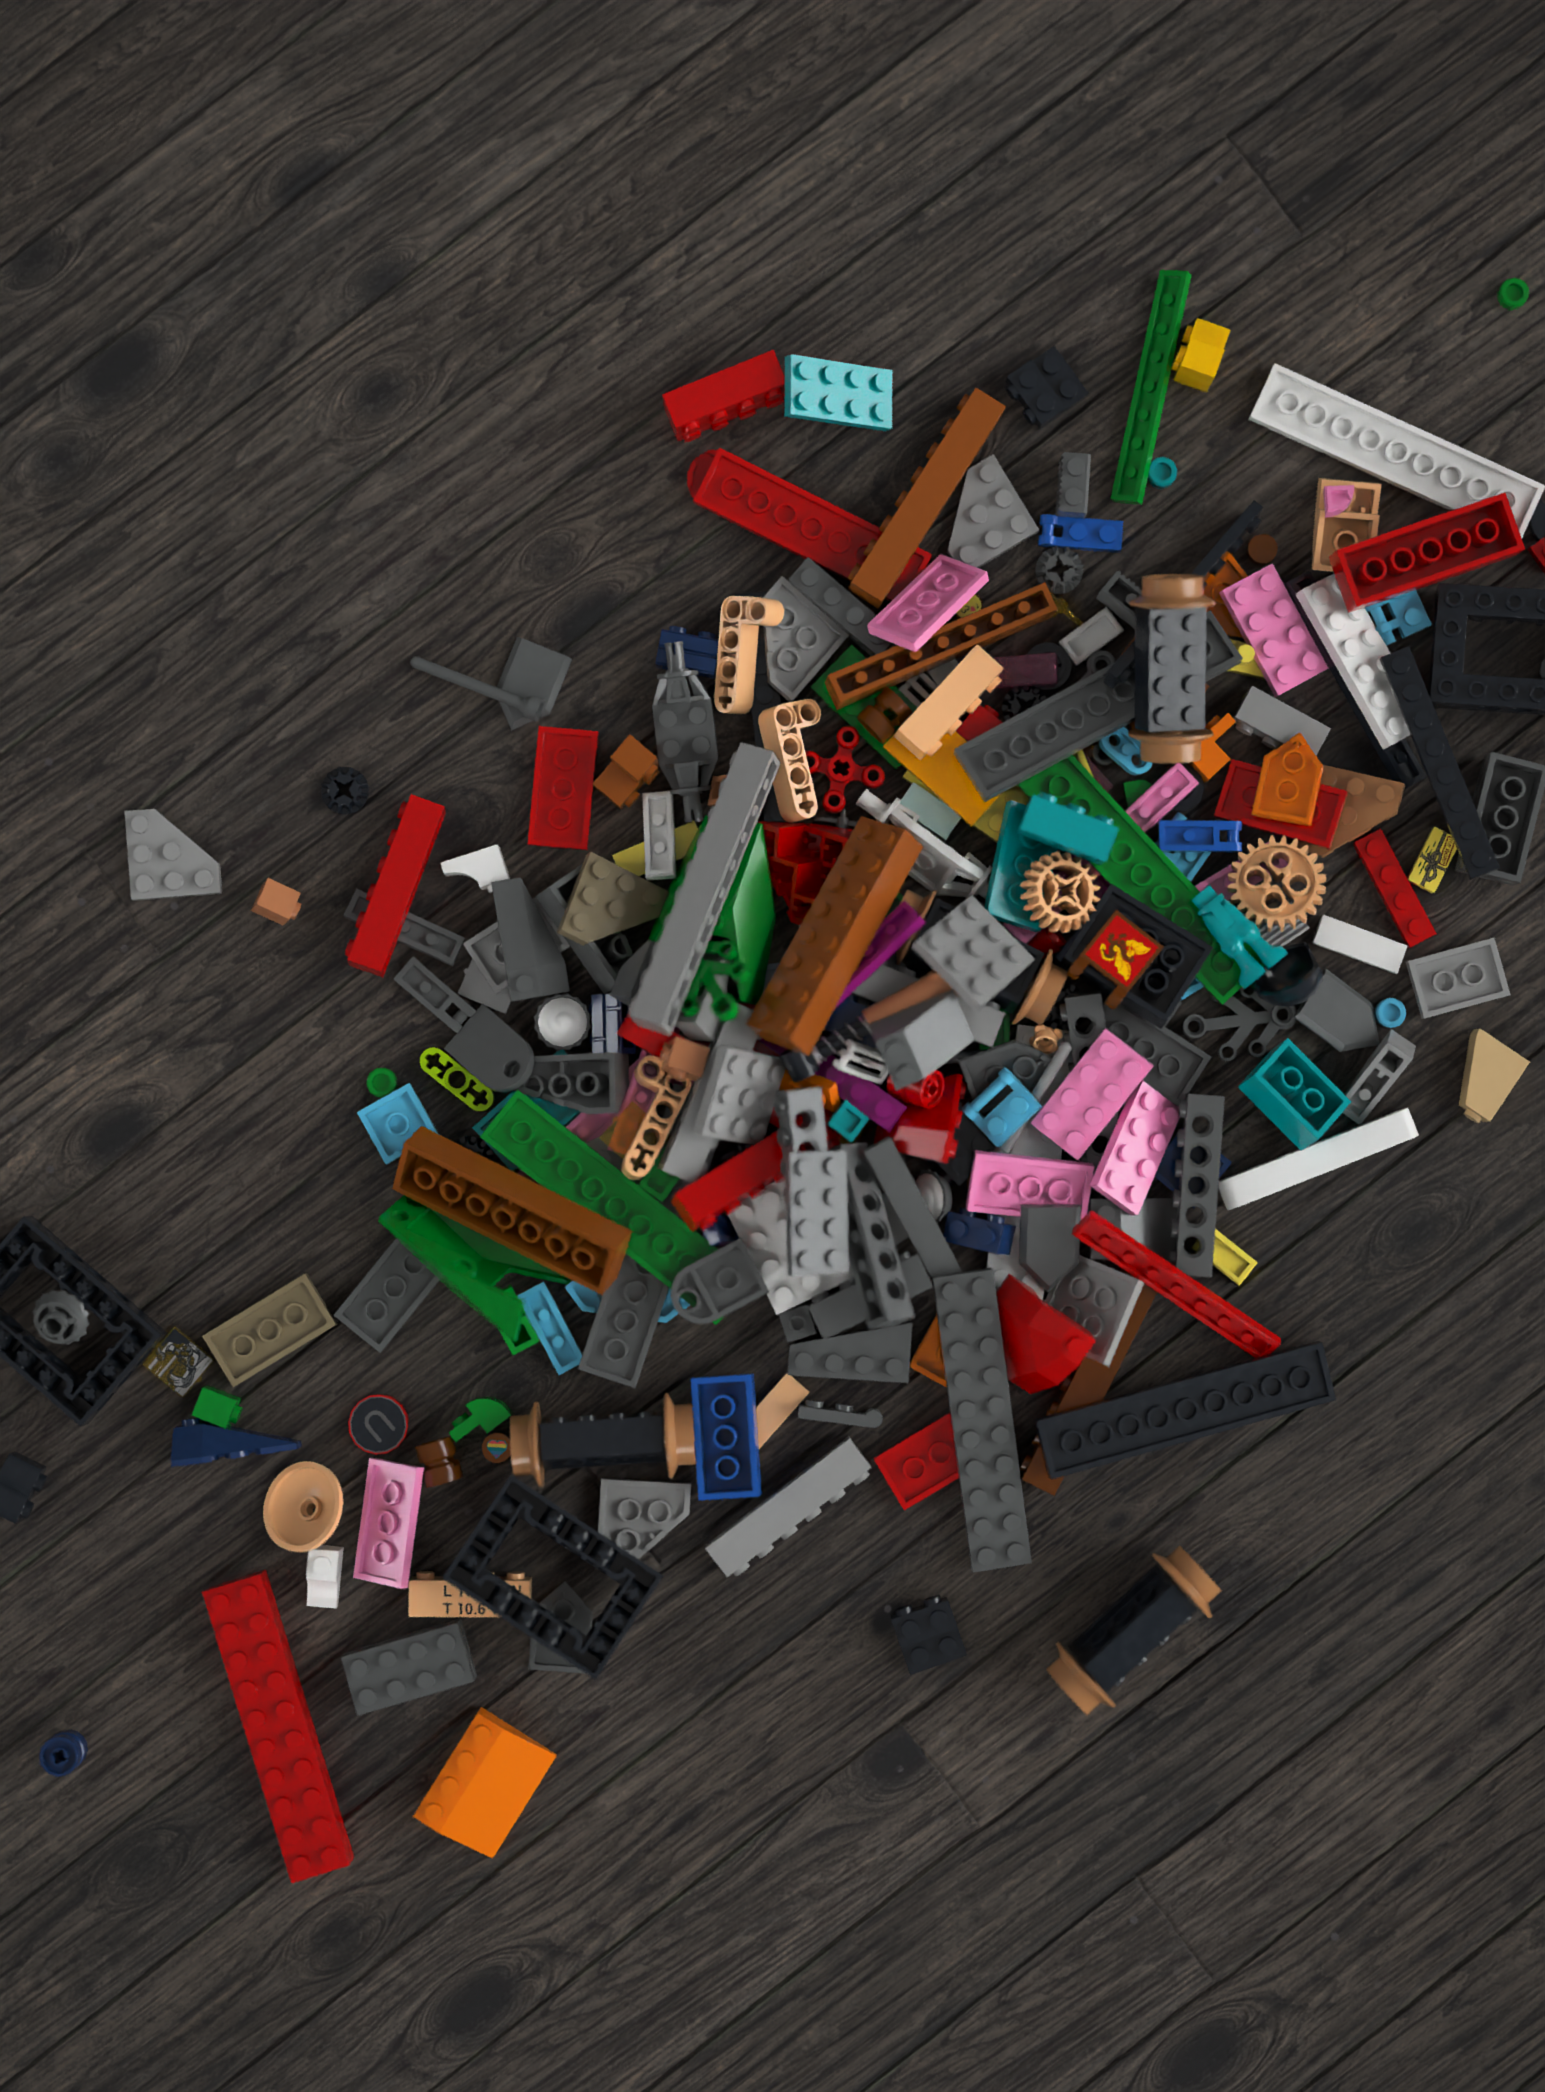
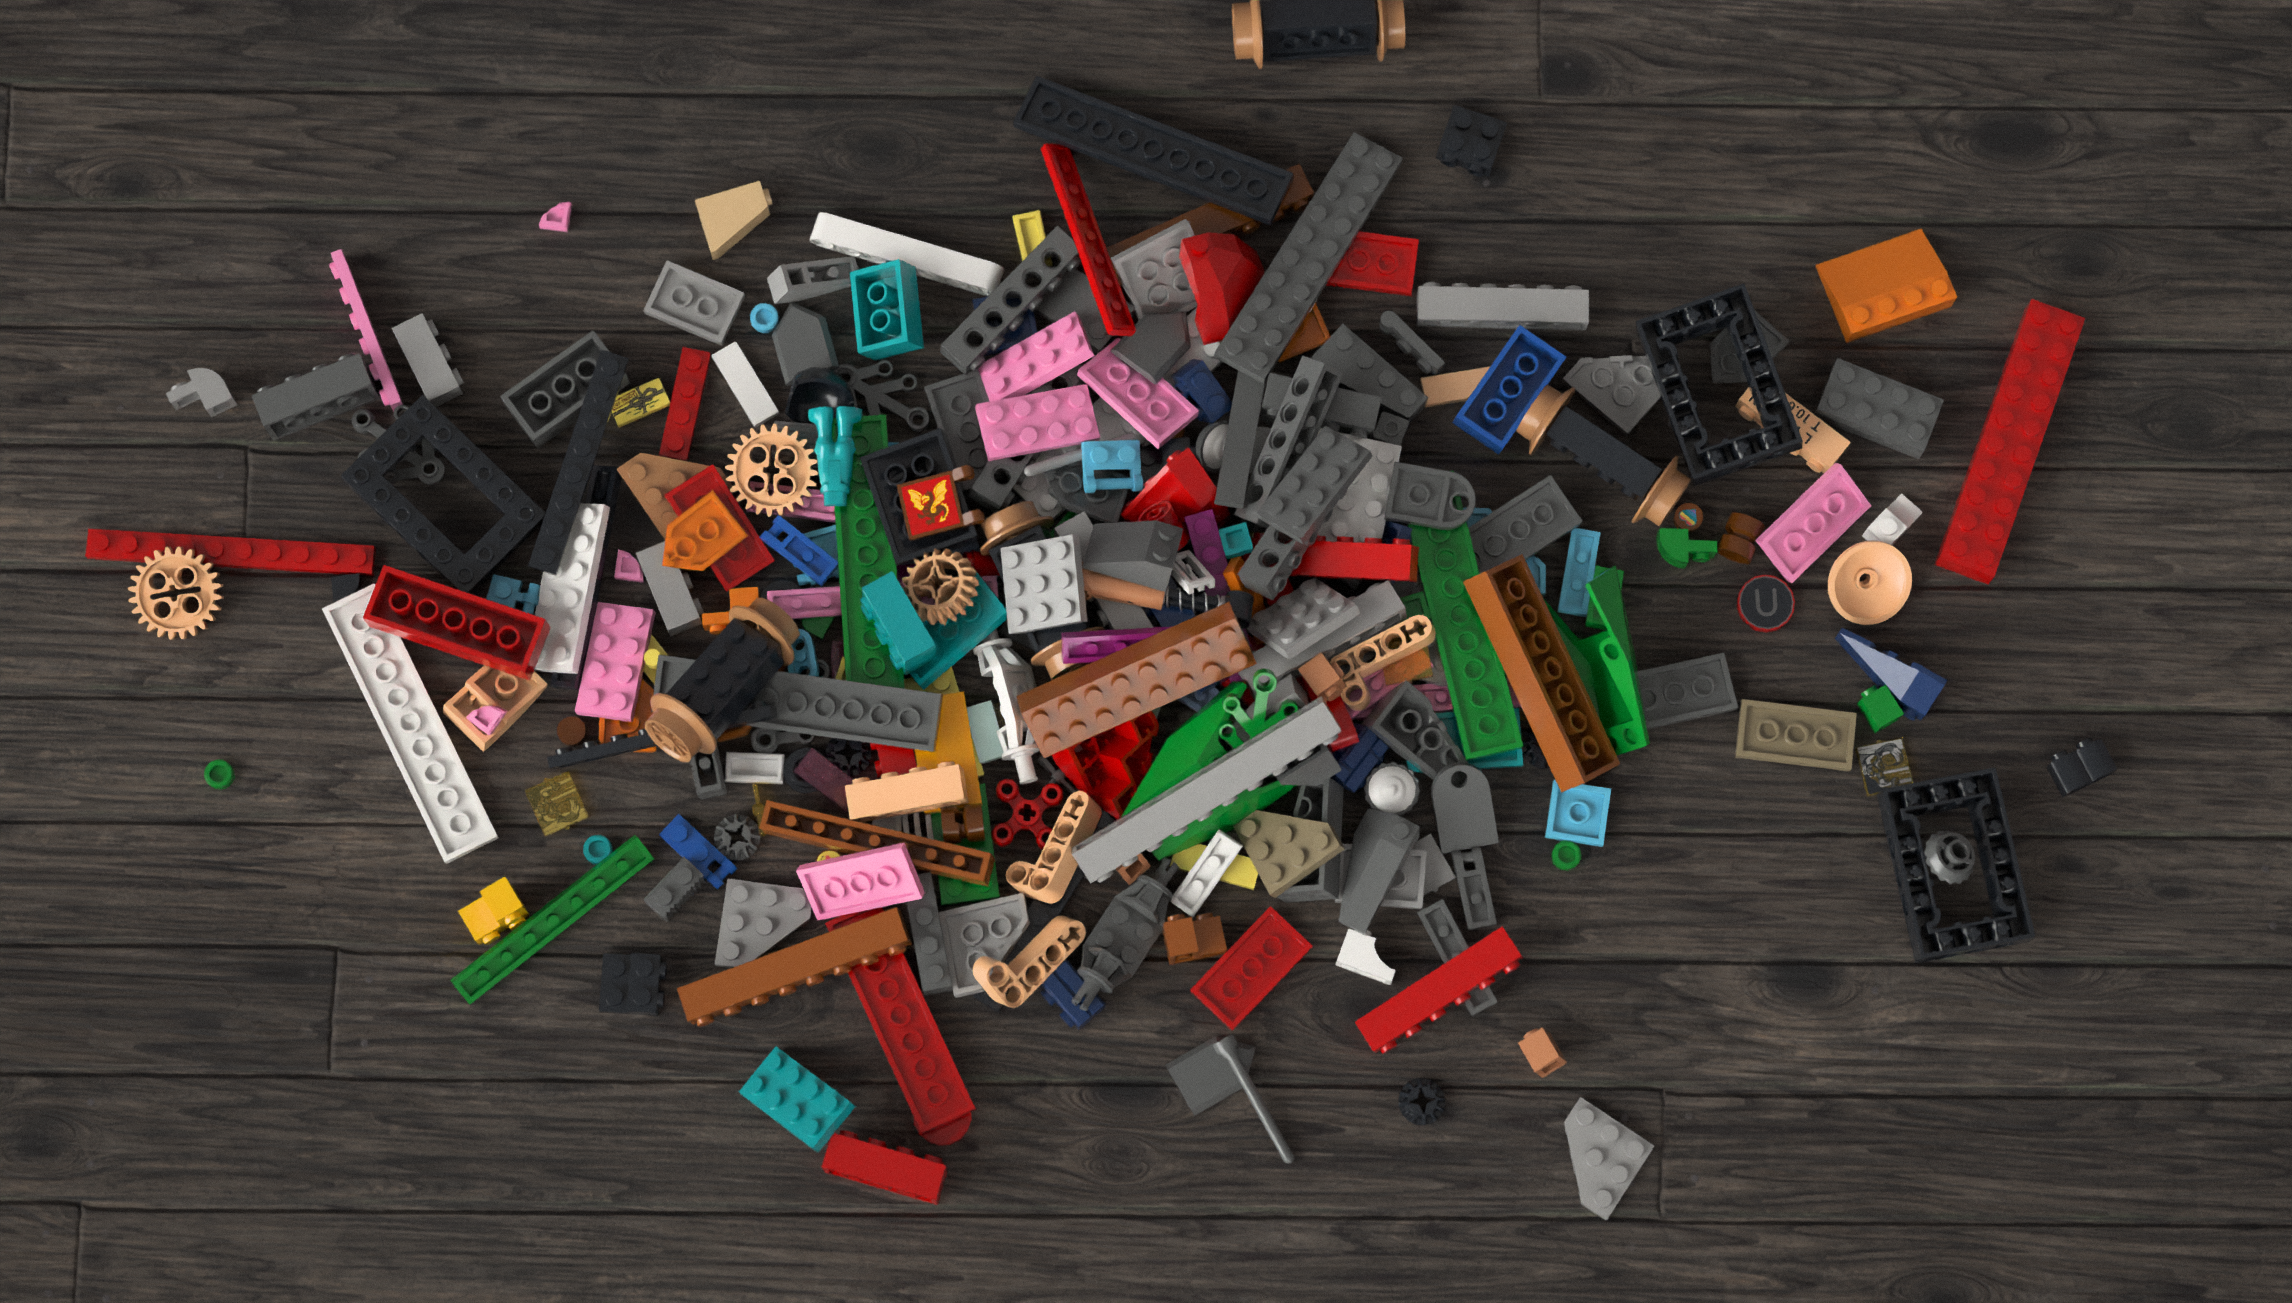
camera: 145 degrees left, 10 degrees down
dark blue wheel [39,1729,88,1777] -> none
lime beam [420,1047,495,1112] -> none
light nougat plate [1029,1024,1063,1054] -> none
none -> clear yellow piece [524,771,589,837]
none -> bright pink tile [614,549,644,583]

